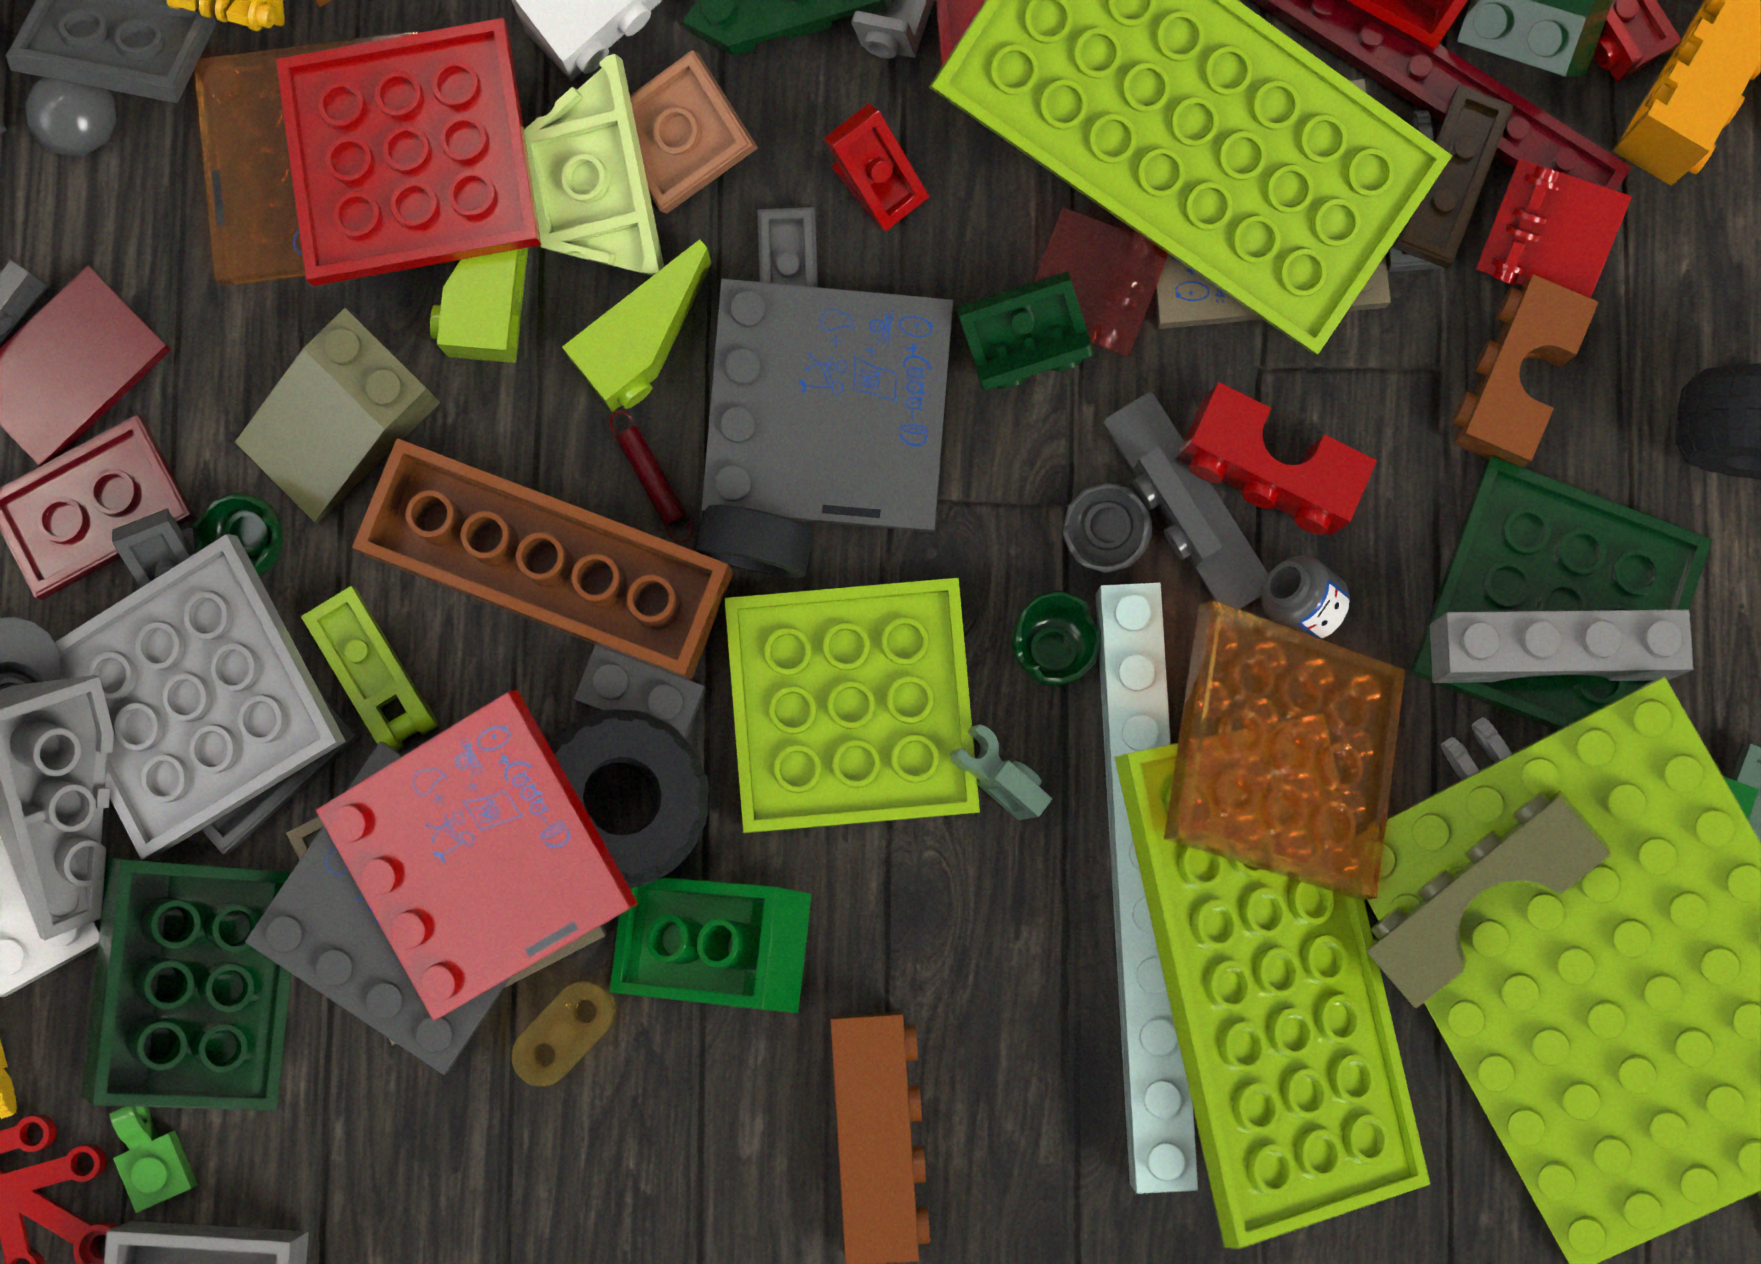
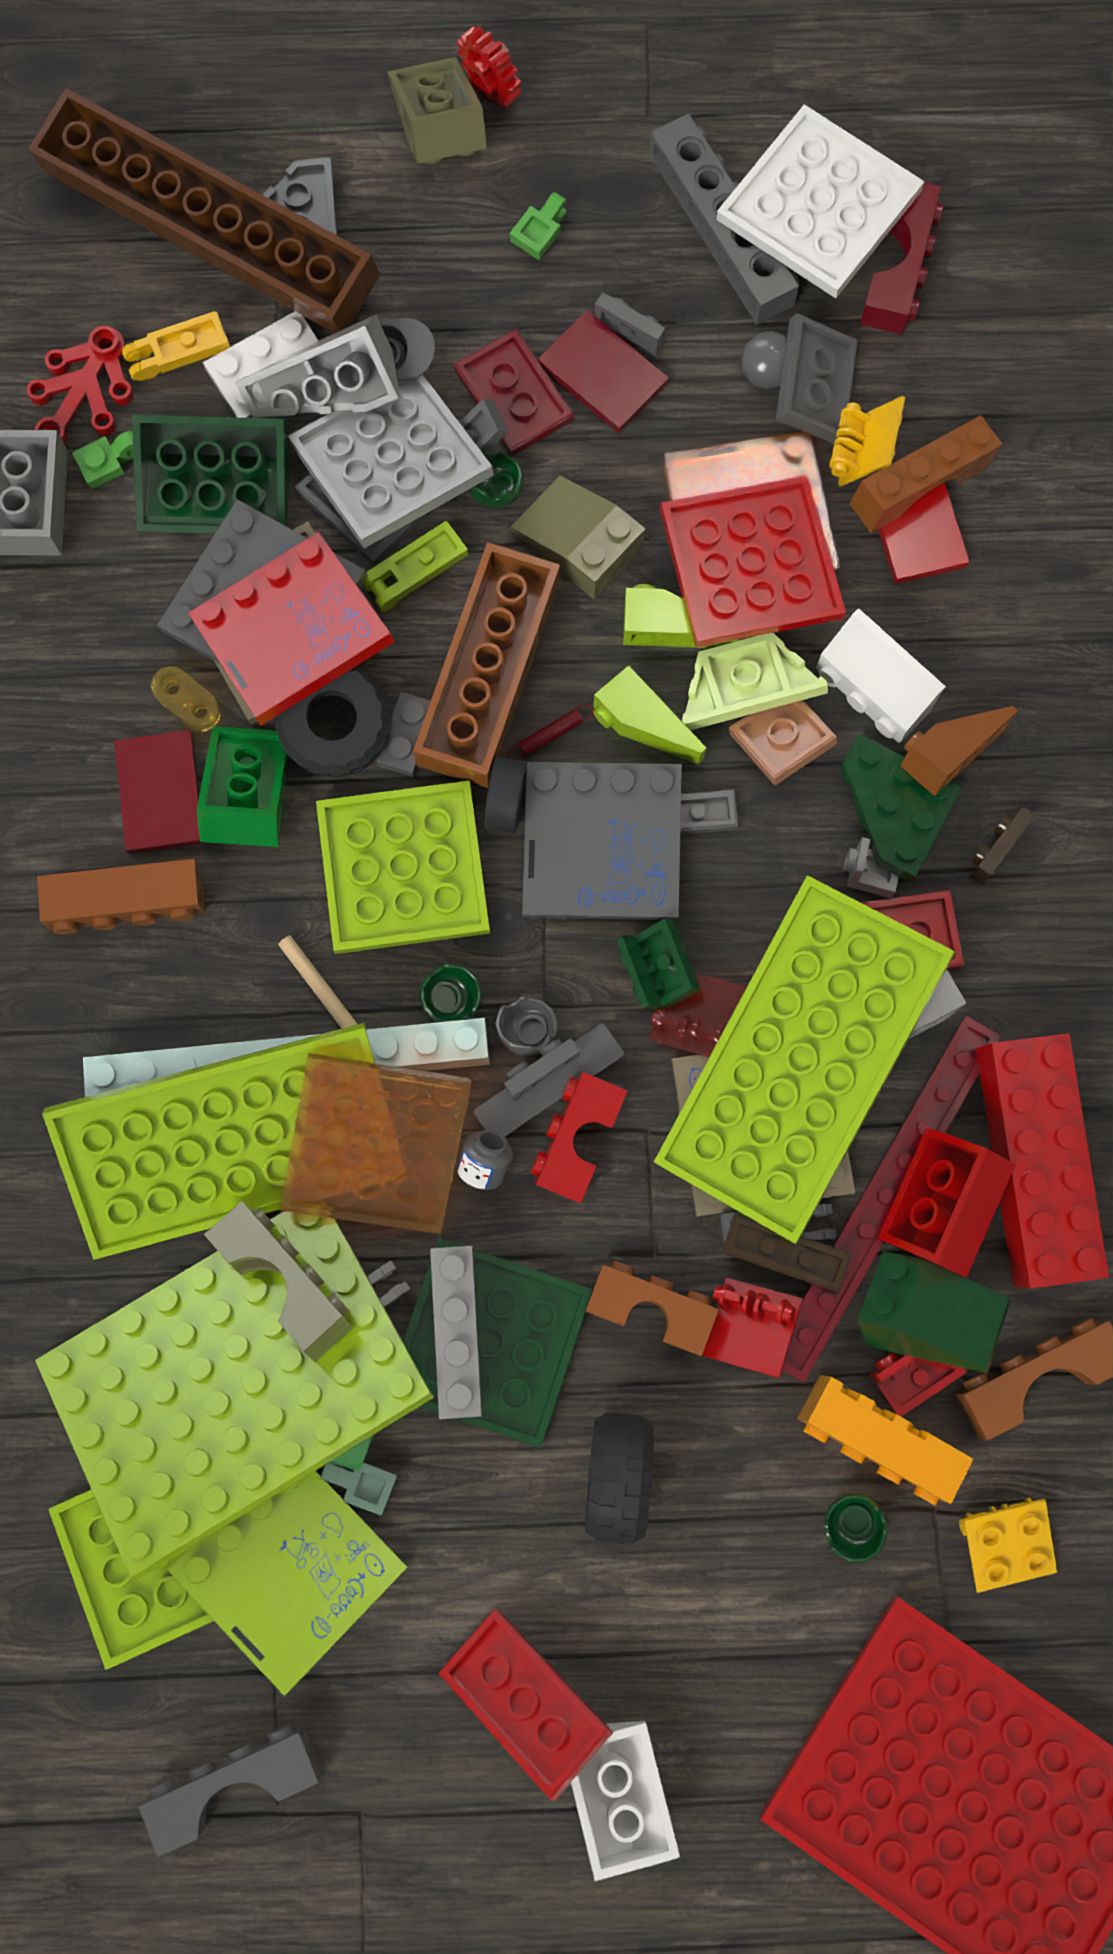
camera: 80 degrees right, 5 degrees down
red slope [823,103,929,232] -> none
sand green plate [949,725,1053,820] -> none
none -> dark red tile [114,730,205,854]
none -> tan bar [278,936,357,1029]

